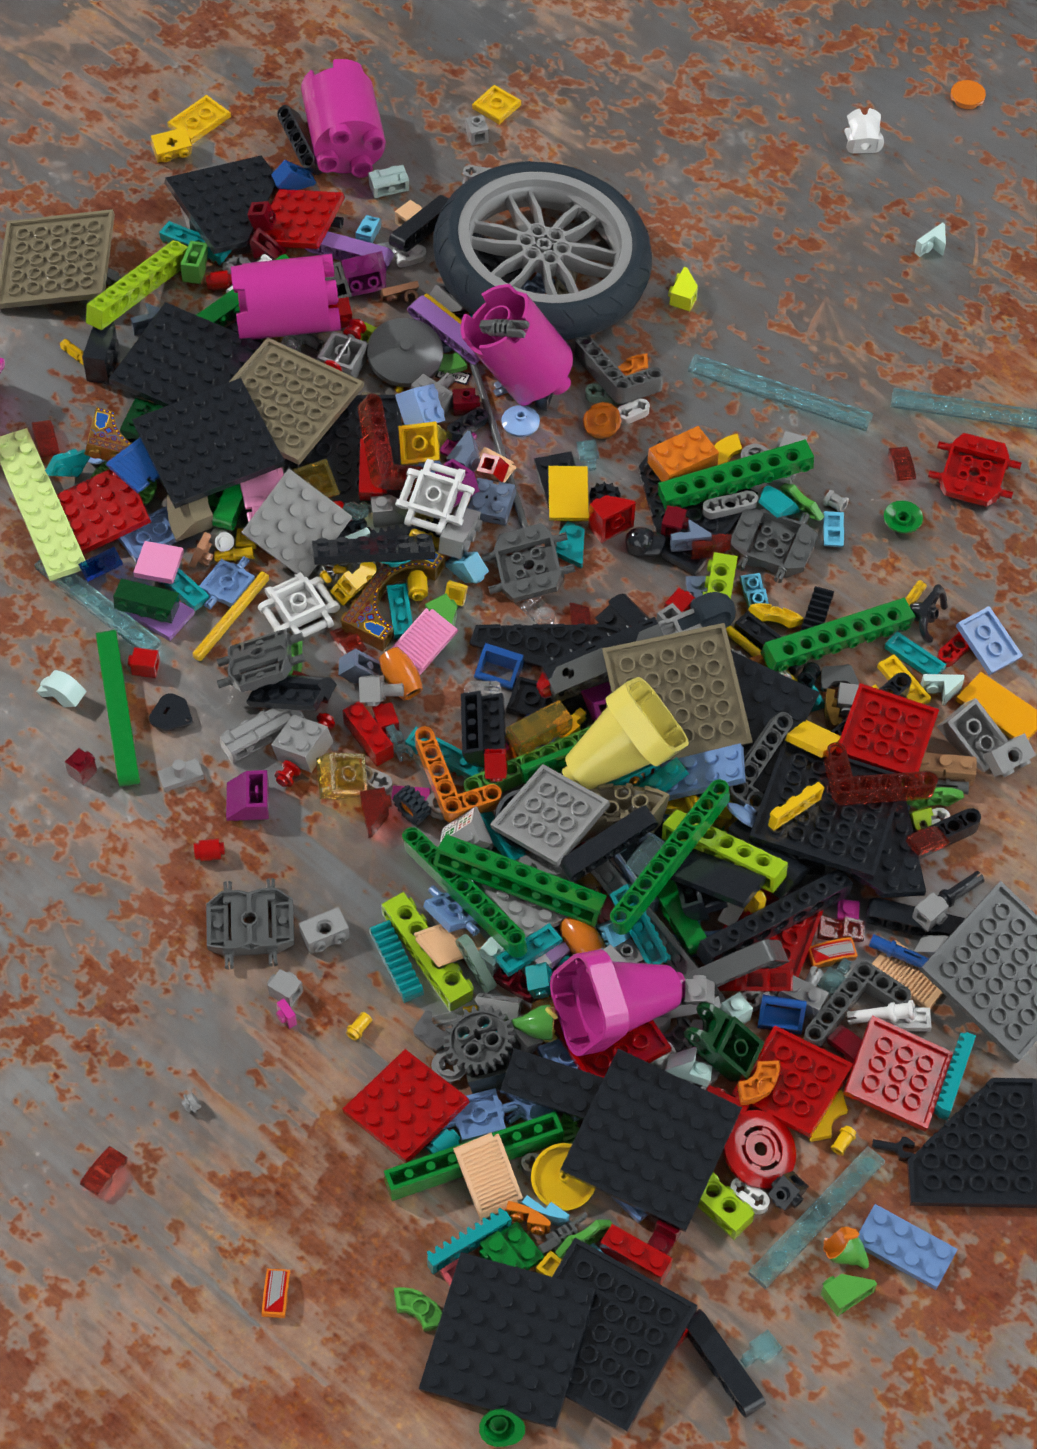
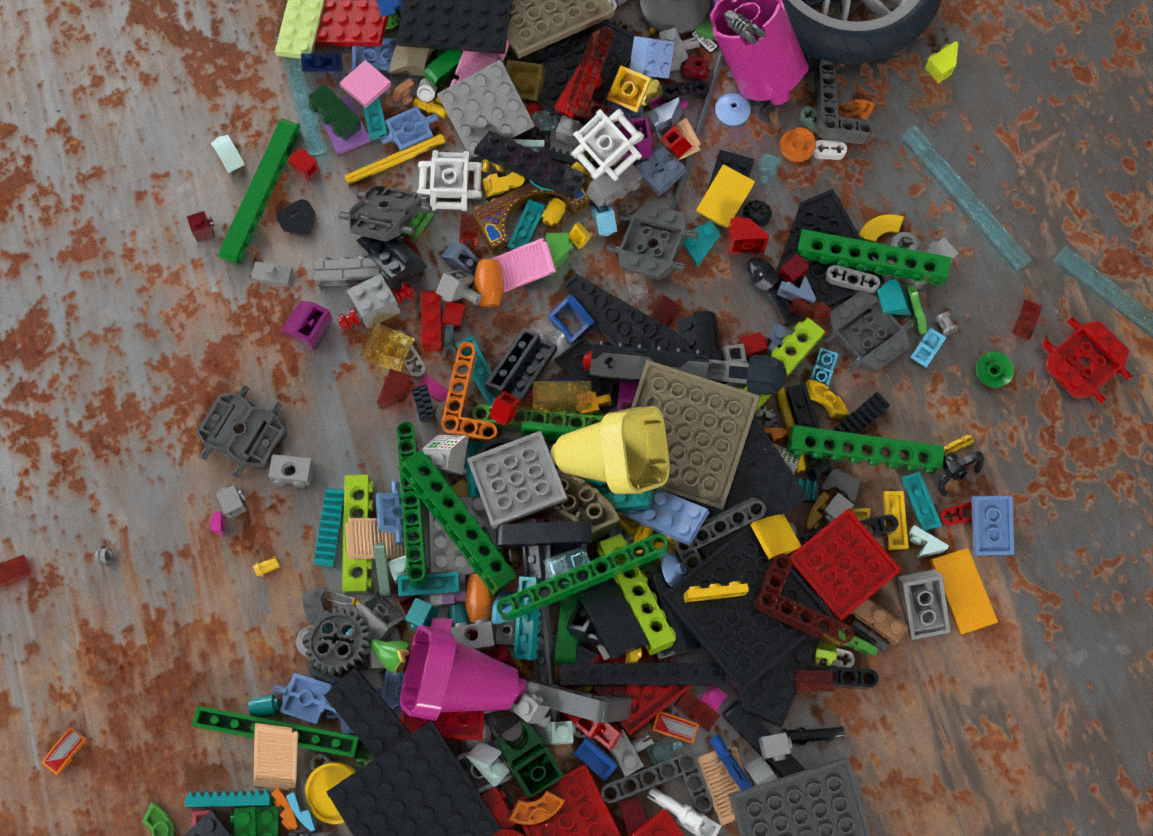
camera: 30 degrees right, 15 degrees up
red brick [193,838,225,862] -> none
red plate [342,1049,470,1163] -> none
orange brick [647,426,719,482] -> none
light grey brick [983,733,1036,777] -> none

